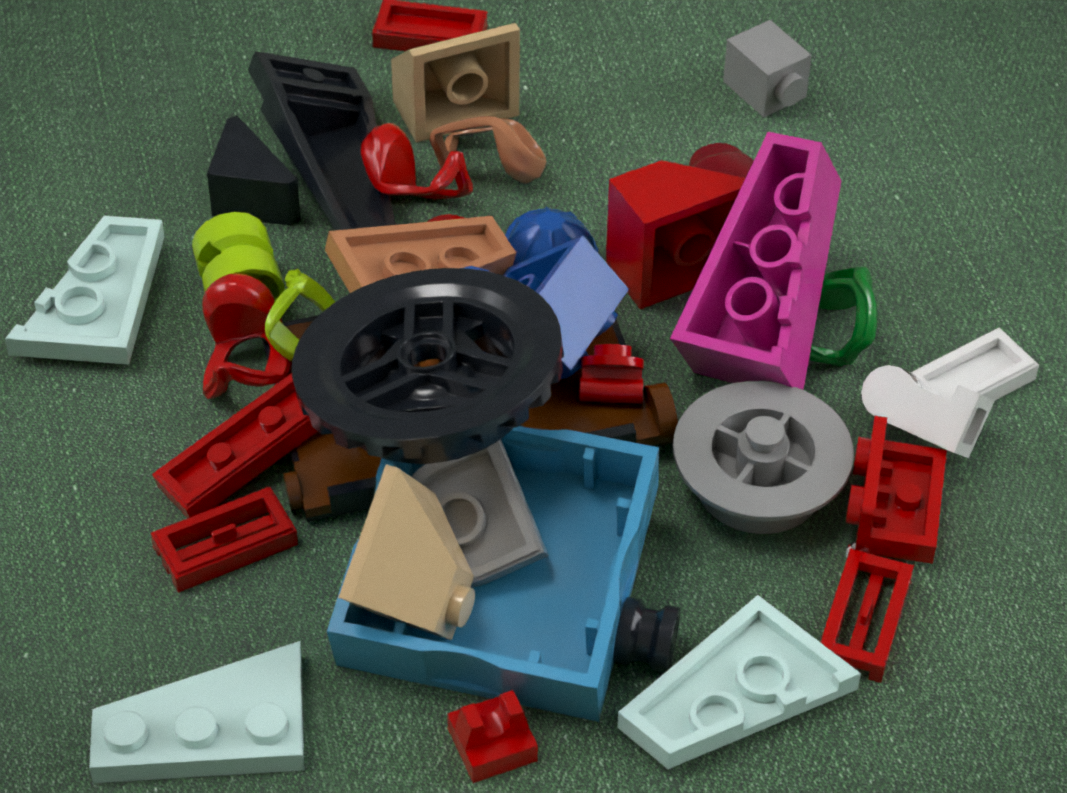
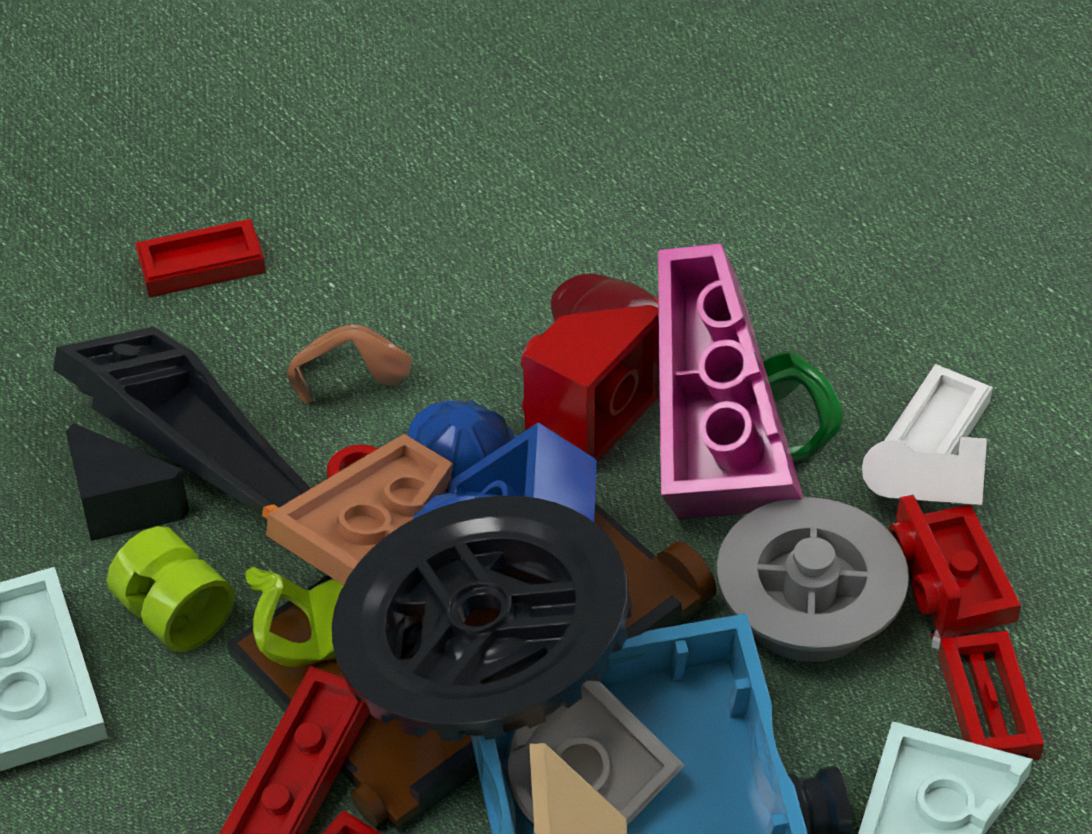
camera: 25 degrees left, 0 degrees up
red piece [202,273,292,399] -> none
red piece [361,123,473,199] -> none
tan slope [391,23,520,142] -> none
red plate [580,344,644,404] -> none
light grey brick [723,20,812,118] -> none

